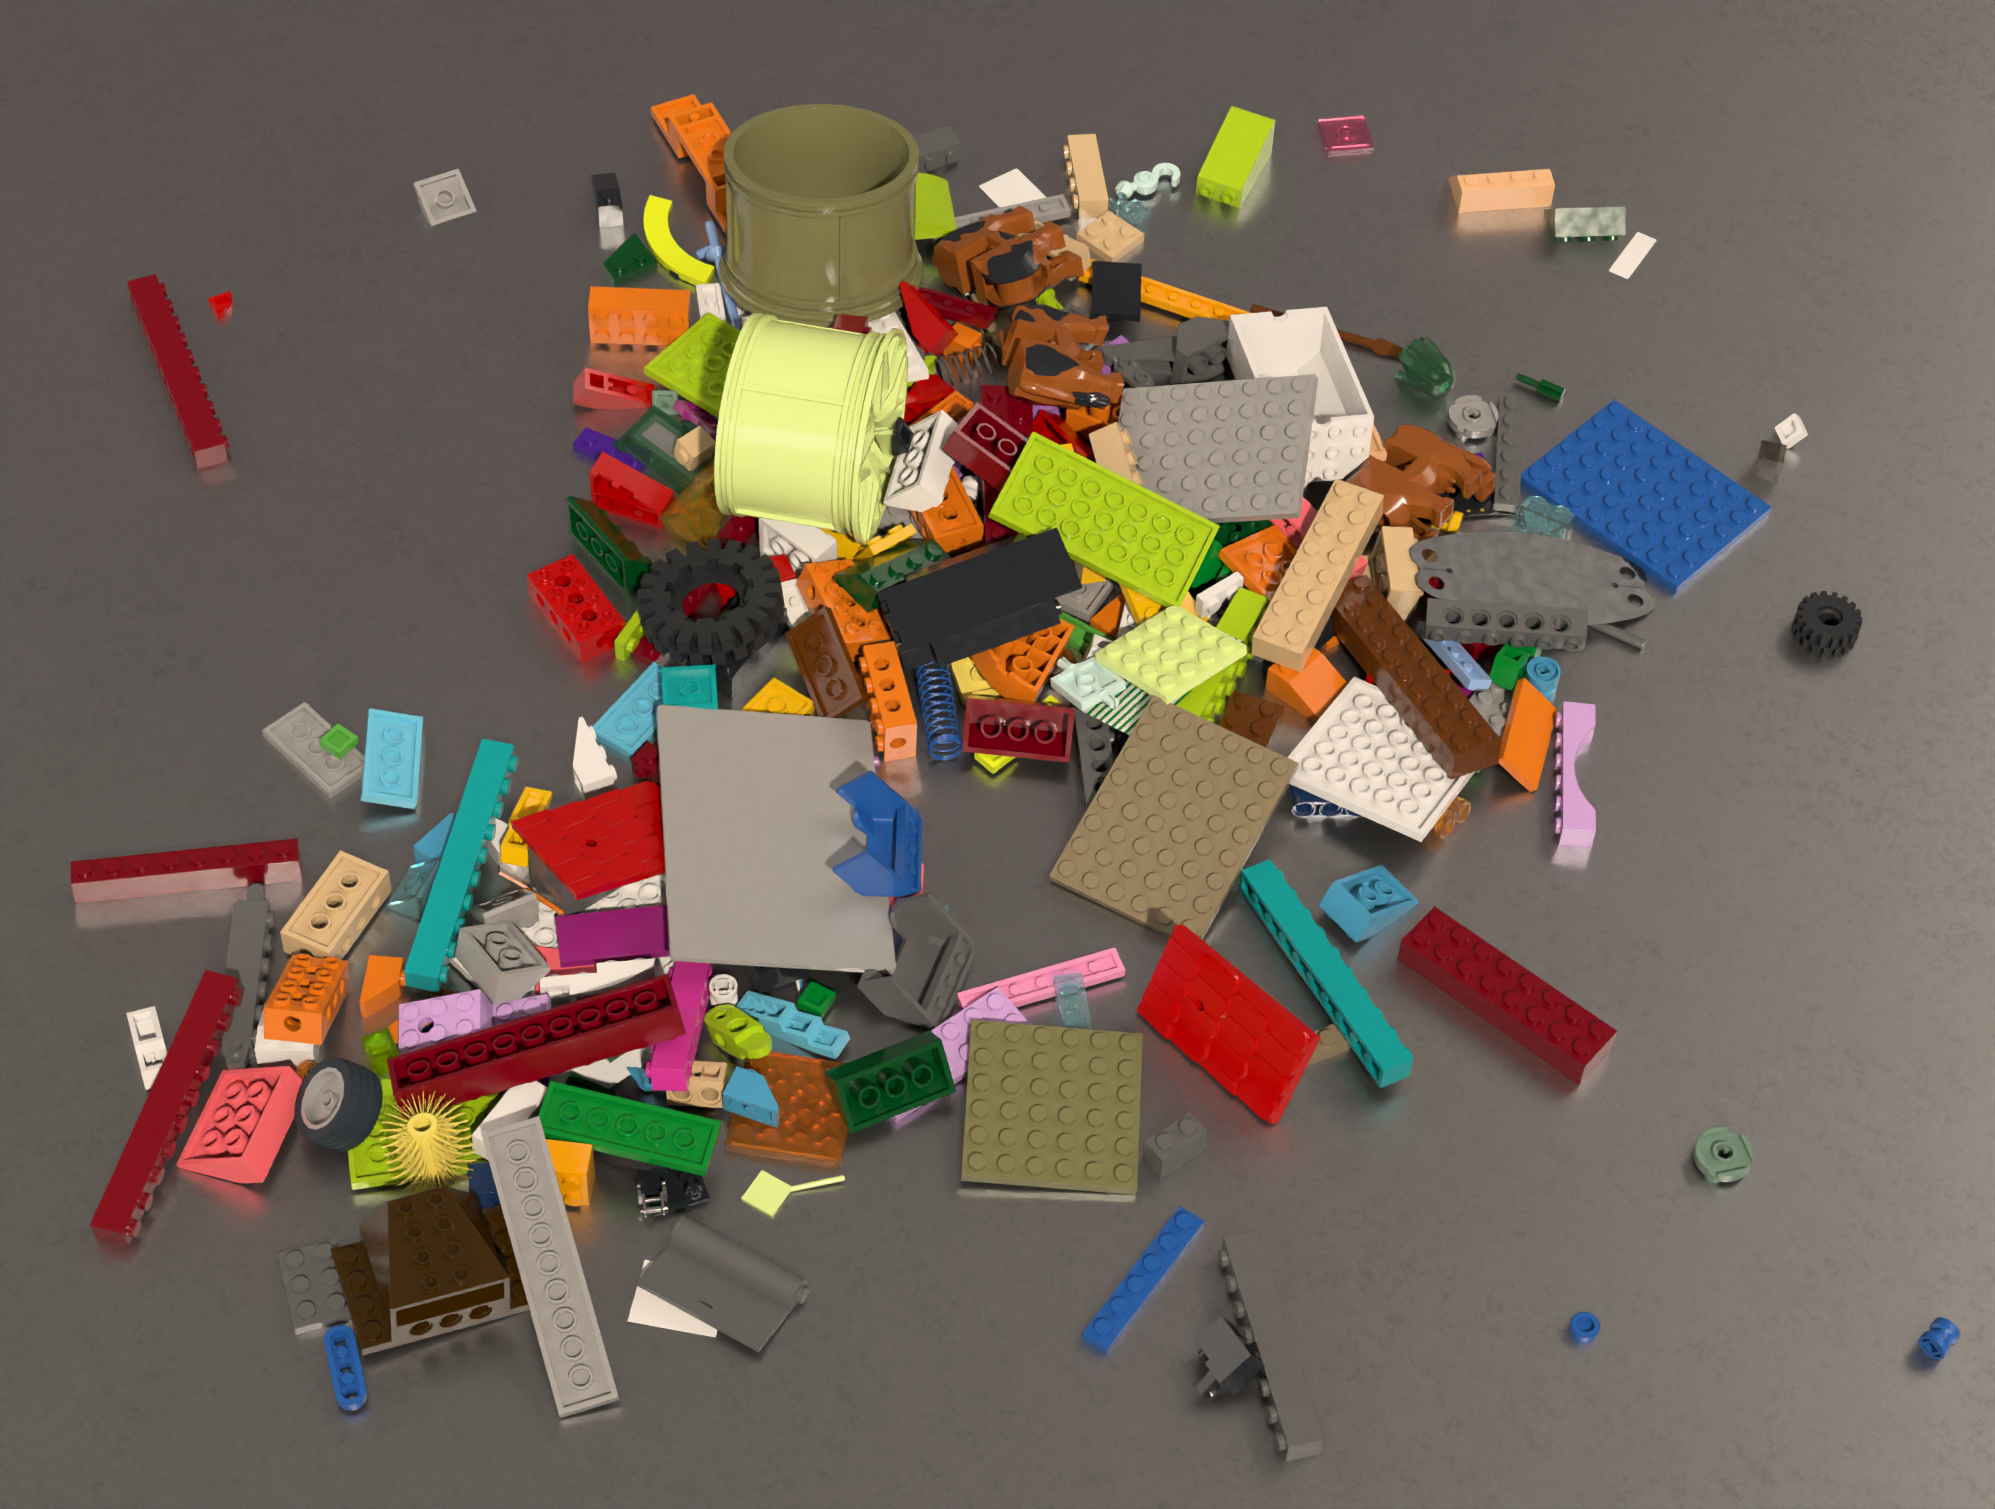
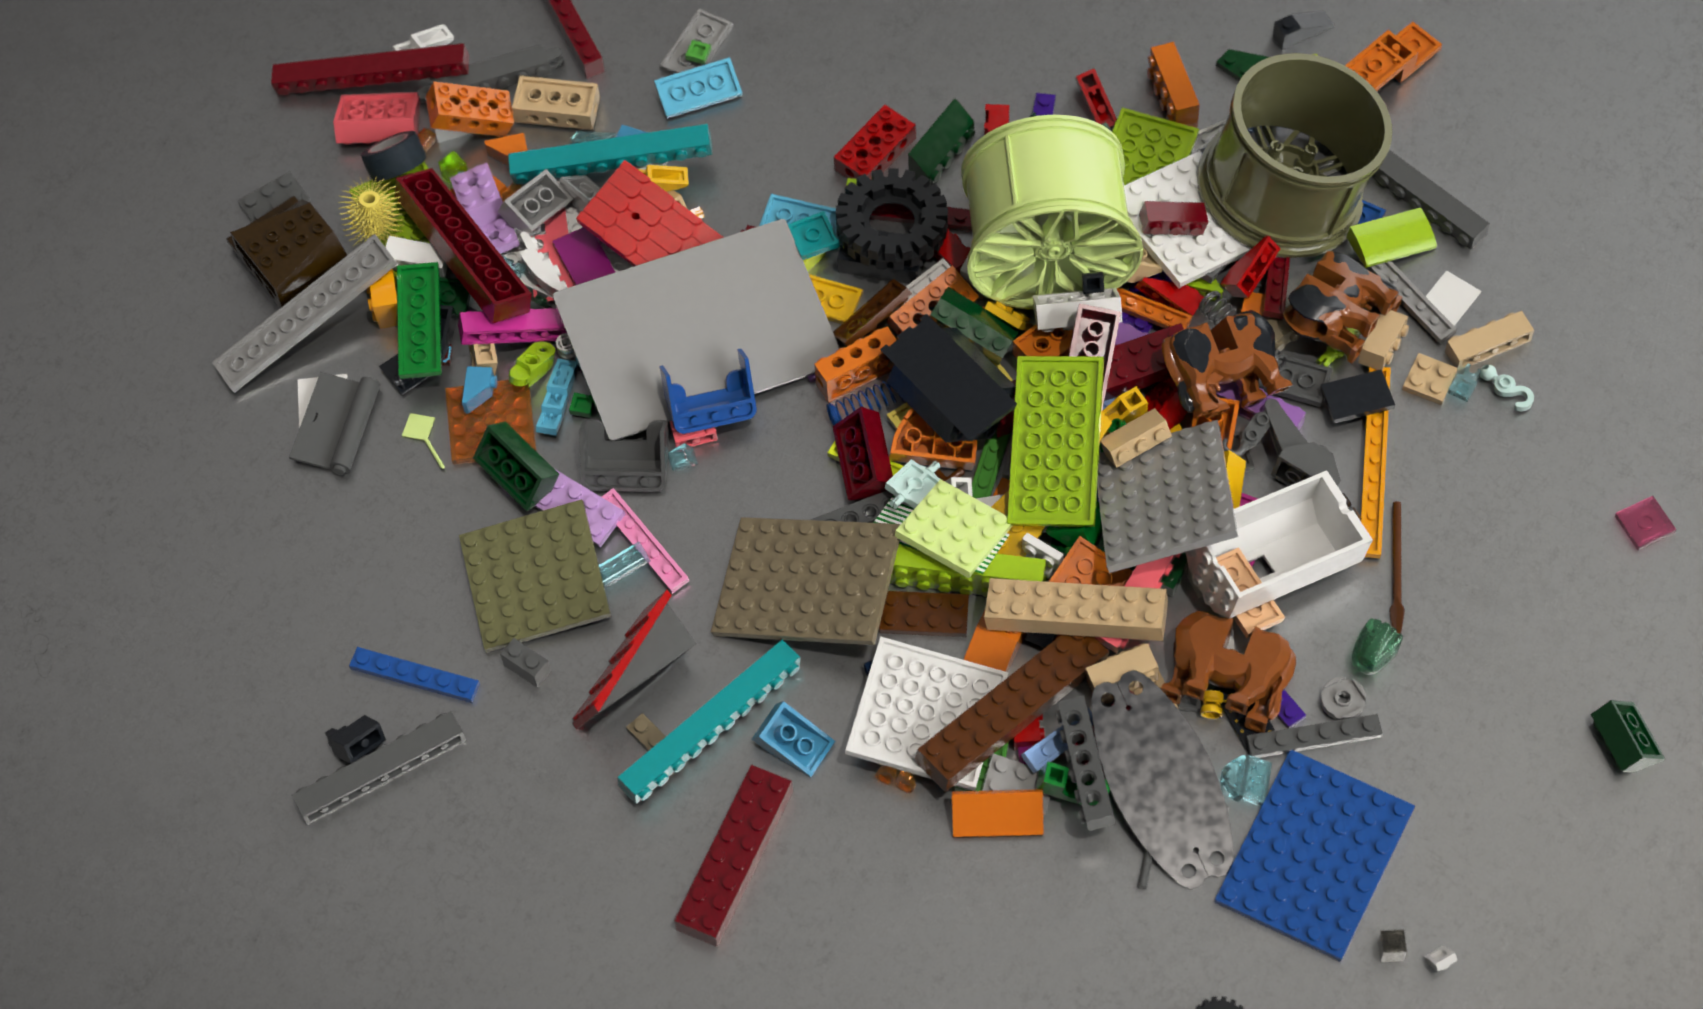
camera: 80 degrees right, 10 degrees up
blue plate [324,1325,367,1411] -> none
white slope [573,717,617,801] -> none
dark grey piece [636,1180,668,1218] -> none
lime slope [1196,106,1276,208] -> none
light nougat slope [1449,169,1555,213] -> none
dark green axle [1516,373,1566,402] -> none
dark azure wheel [1525,656,1561,702] -> none
lavender arch [1554,701,1596,848] -> none
blue tile [1569,1312,1600,1343] -> none
white sticker [1609,232,1657,279] -> none

